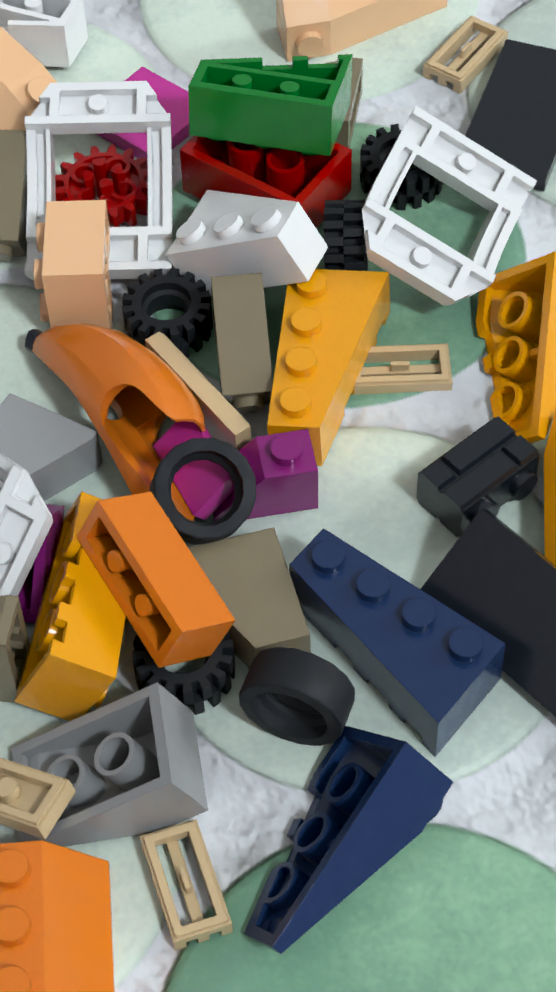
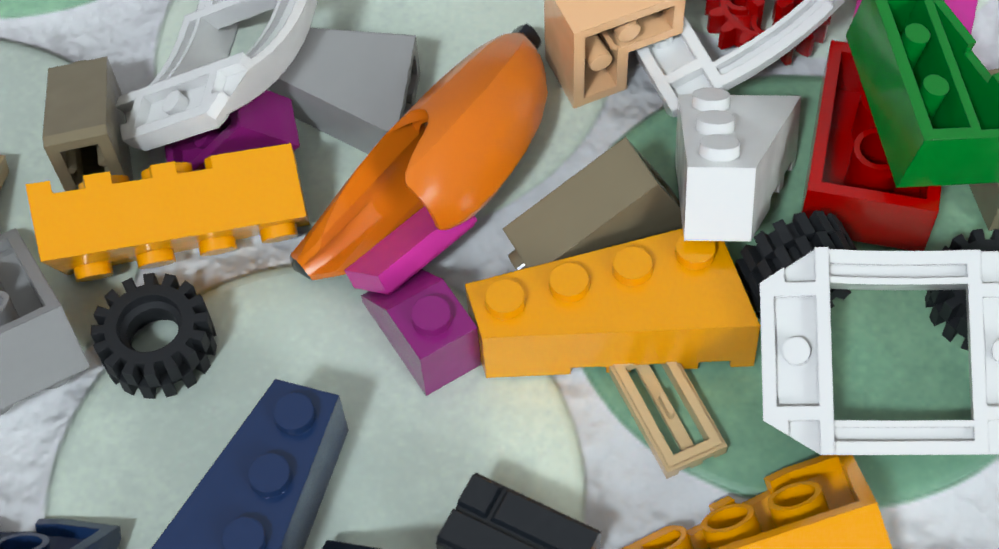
camera: 70 degrees right, 5 degrees up
orange brick [77,492,235,668] -> none
black tyre [122,268,213,358] -> none
tan tile [145,331,251,451] -> none
black tyre [150,438,257,545] -> none
dark tan slope [189,527,311,668] -> none
black tyre [239,647,355,746] -> none

